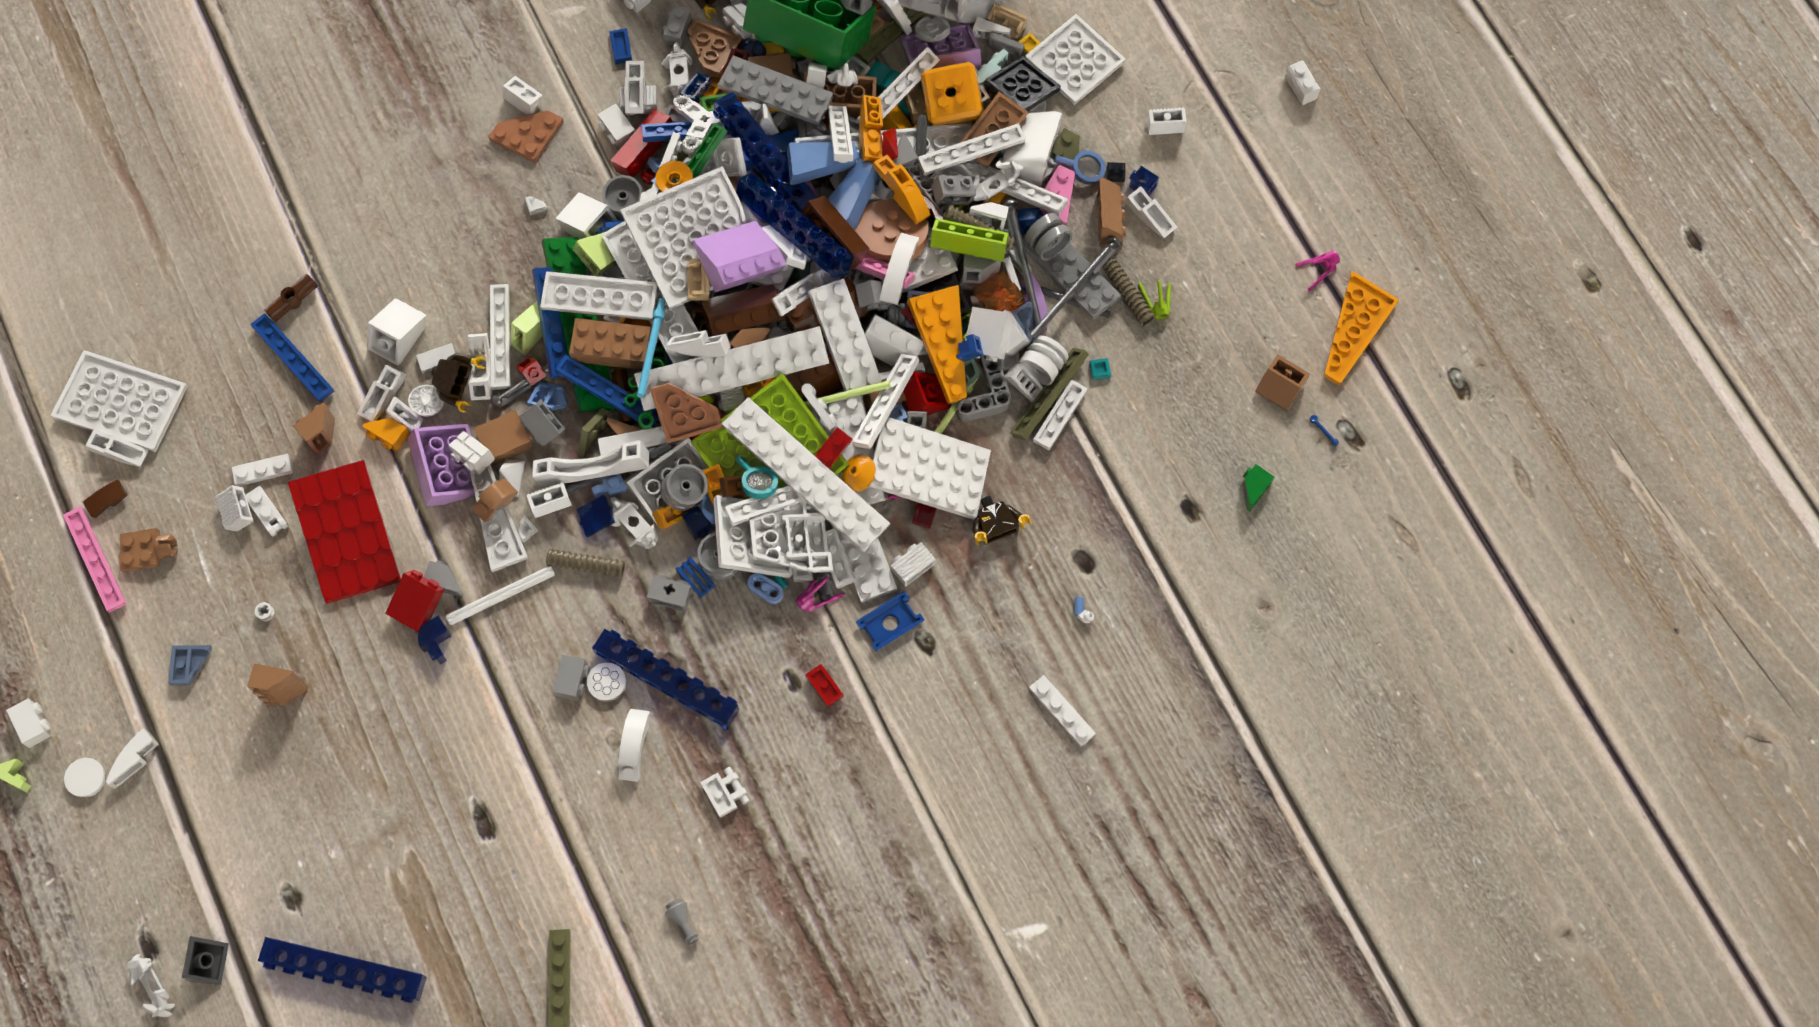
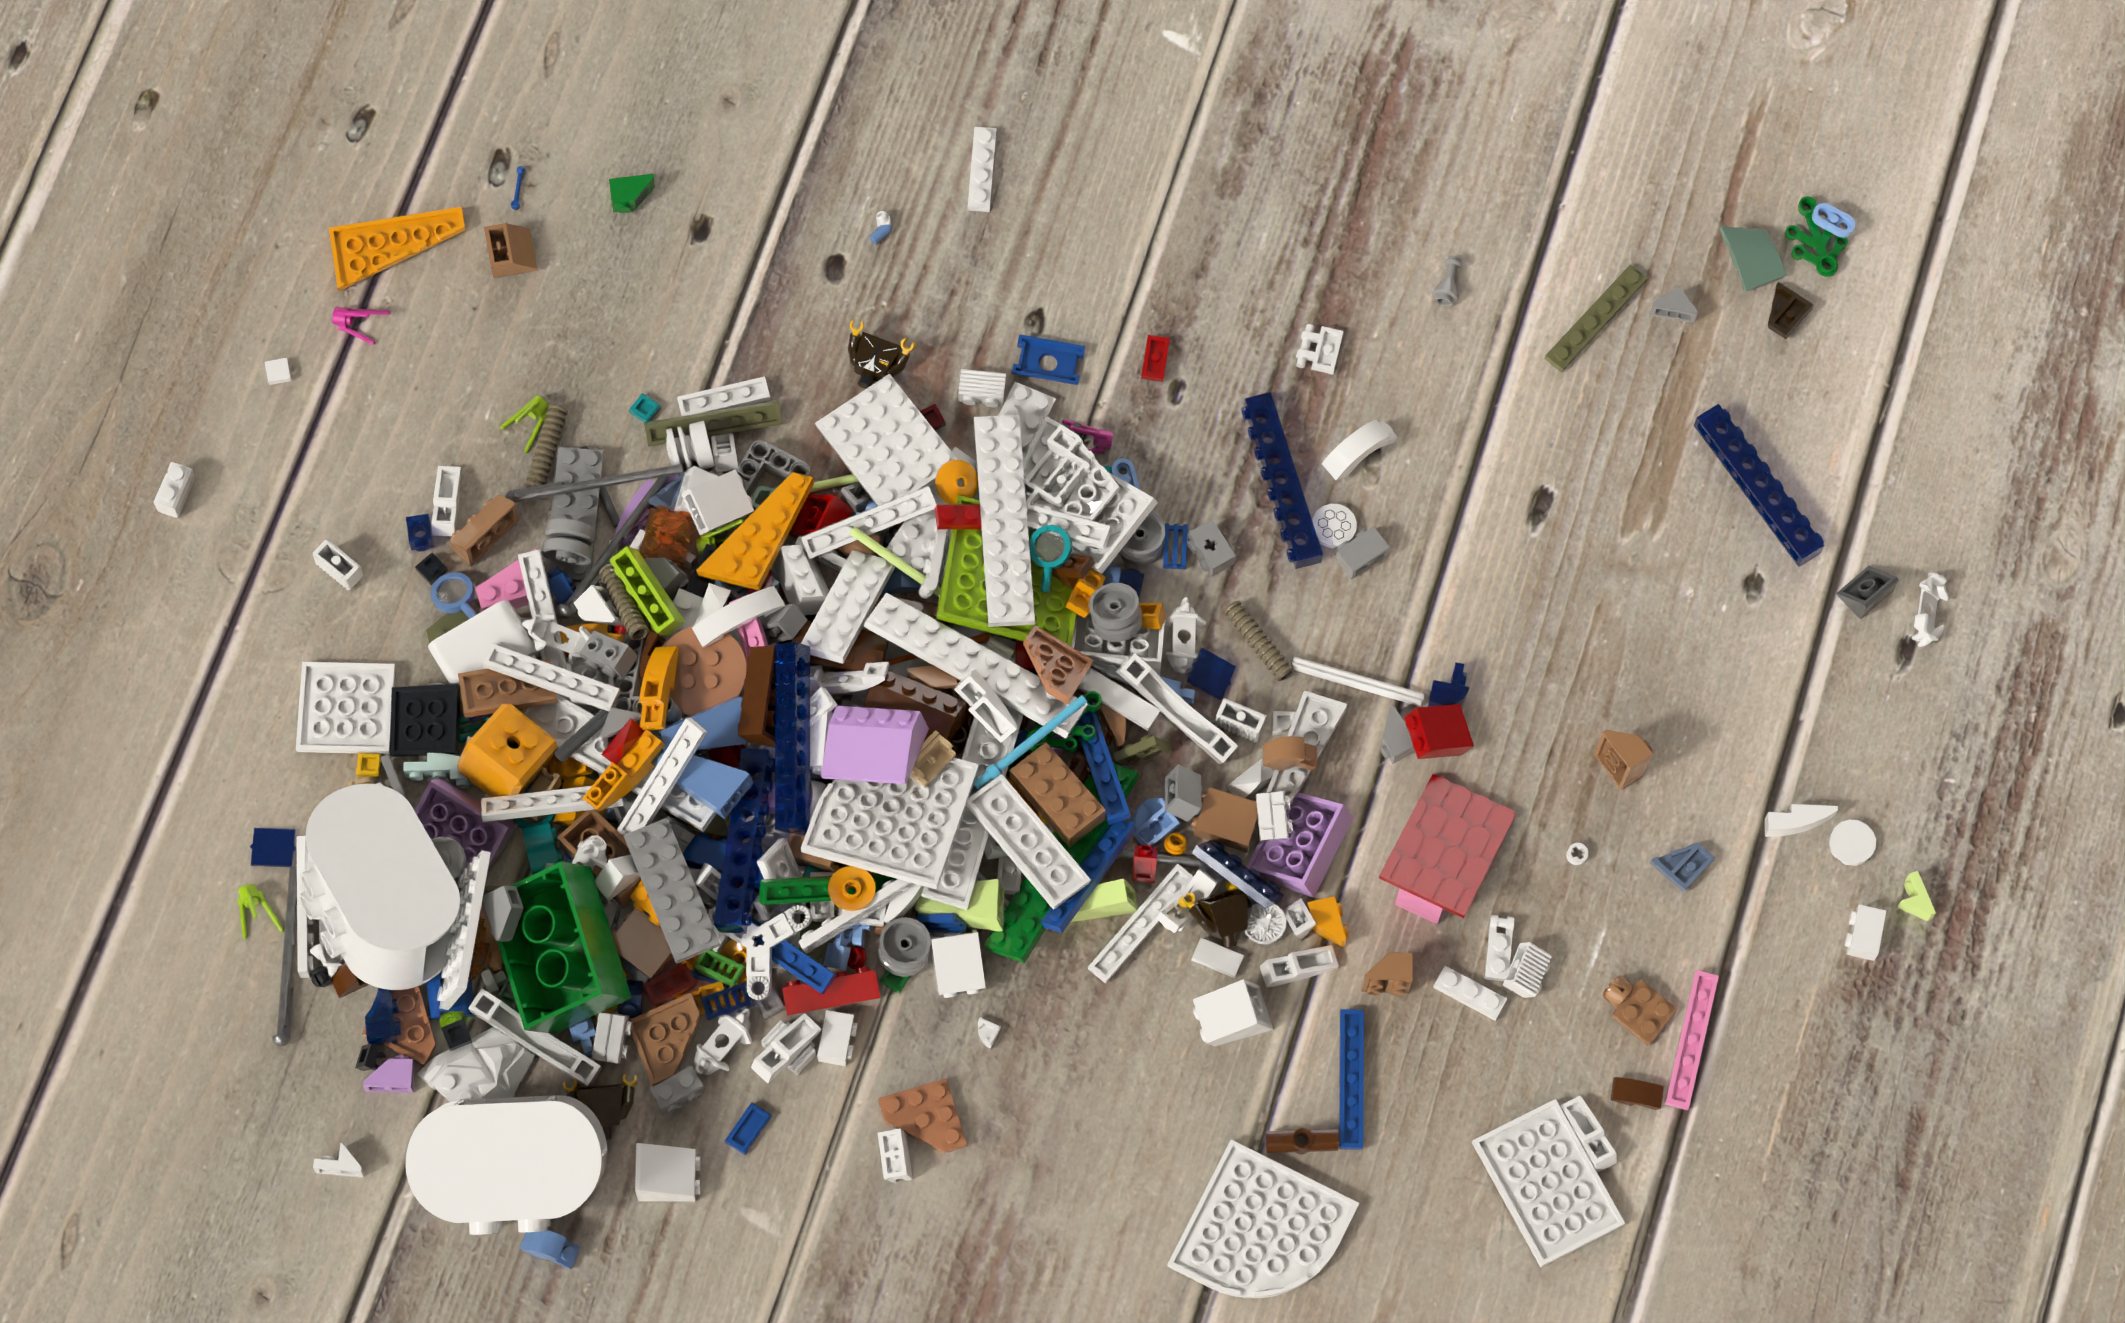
camera: 140 degrees left, 0 degrees up
blue panel [956,334,984,362] -> none
none -> white tile [265,358,291,385]
none -> white slope [694,583,731,626]
none -> light orange plate [1164,833,1187,855]
none -> white plate [1167,1140,1359,1298]
none -> dark blue plate [1192,840,1284,908]

